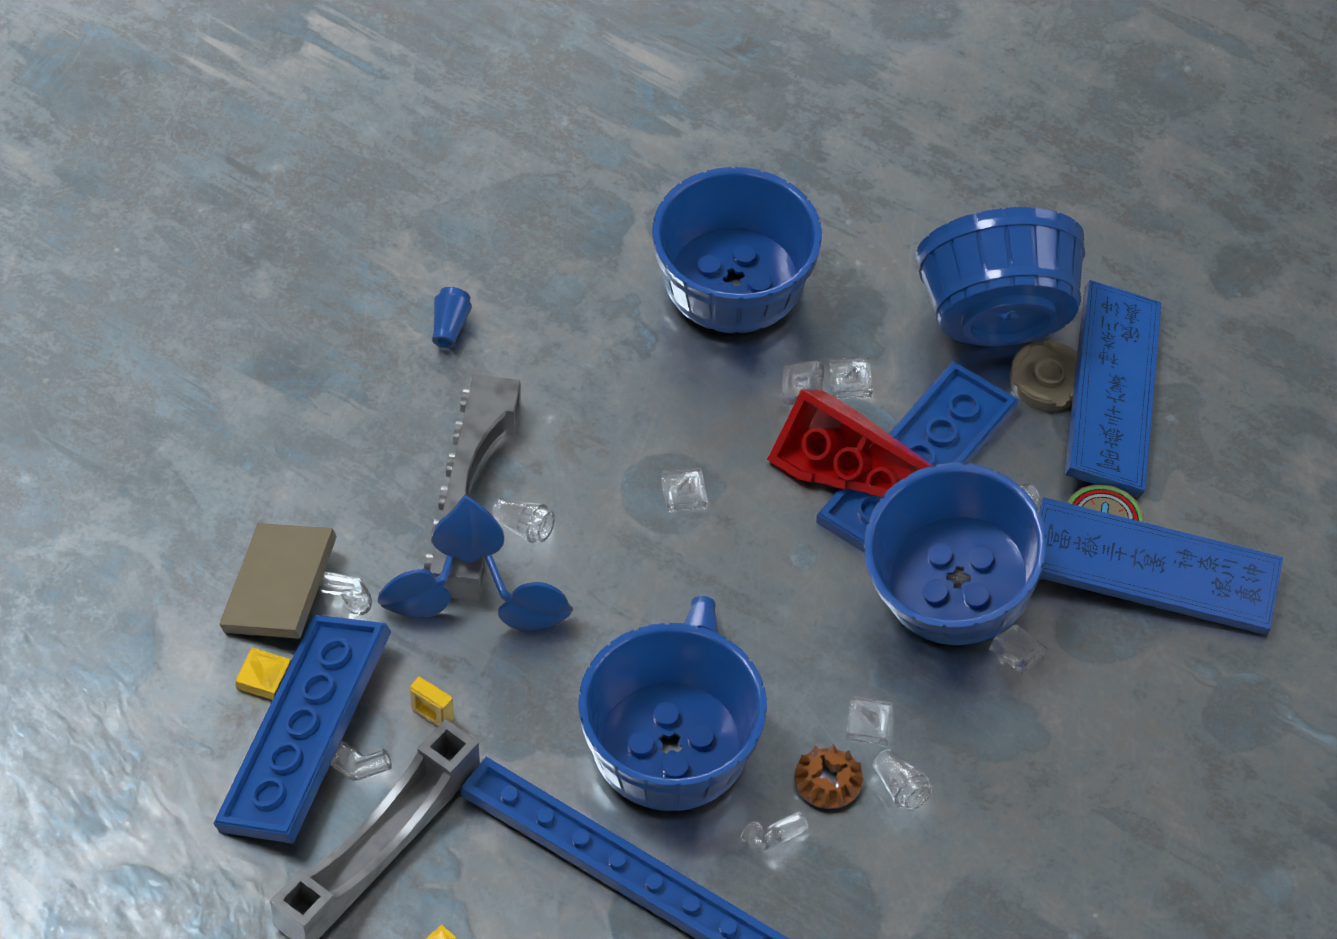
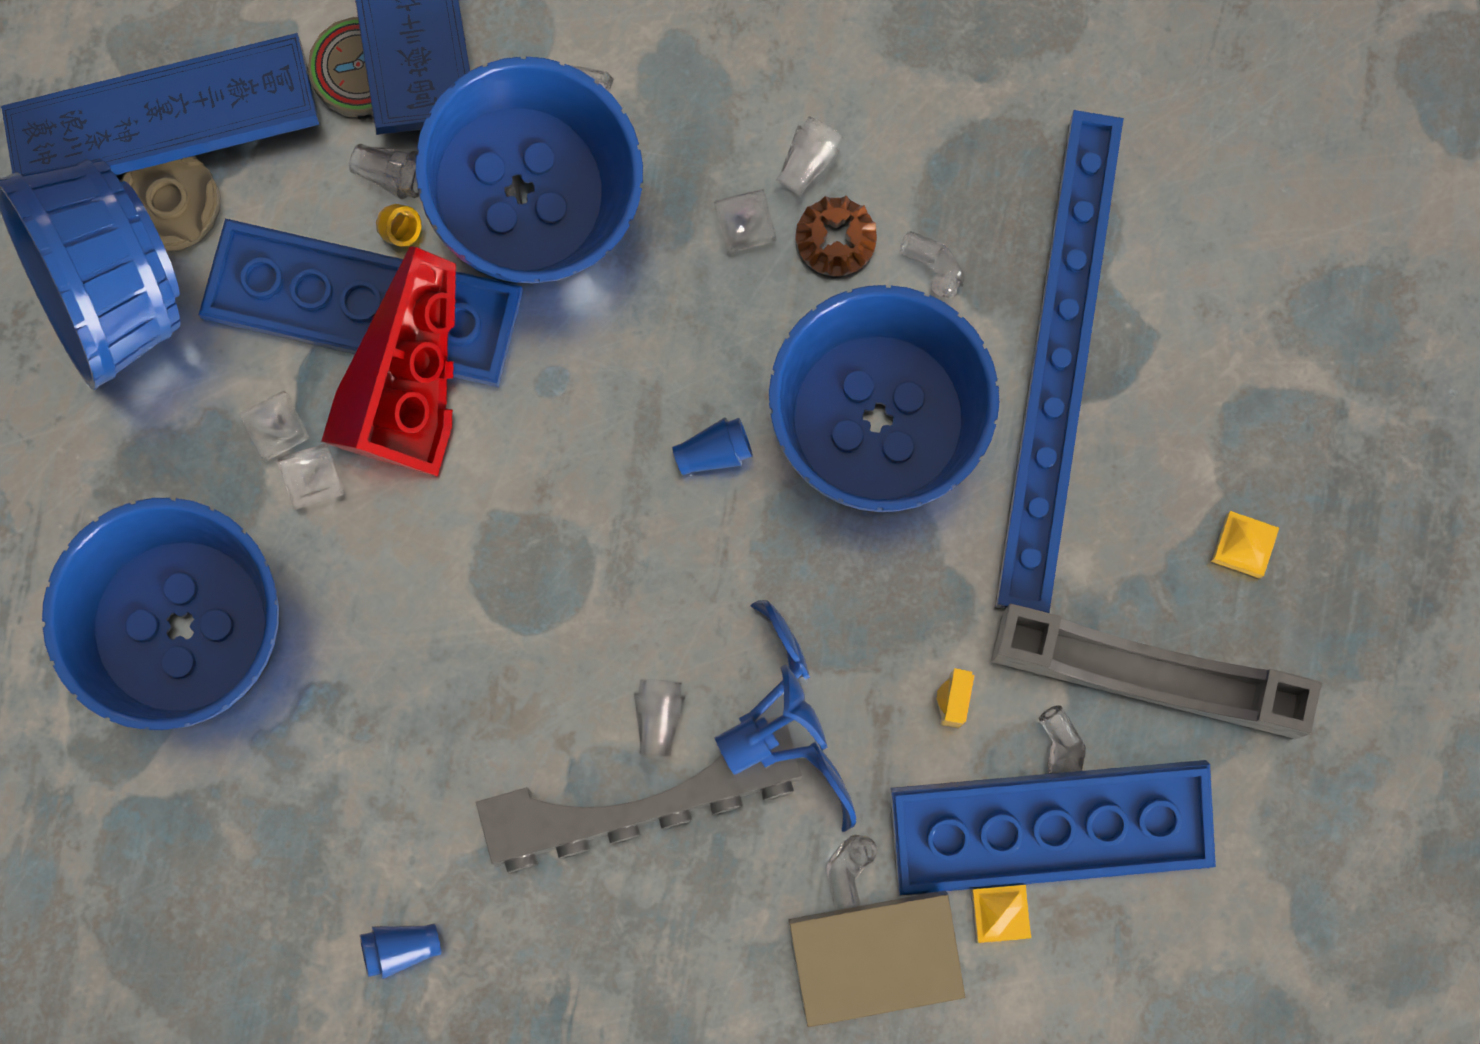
camera: 115 degrees left, 25 degrees up
clear tile [661,467,707,512] -> none

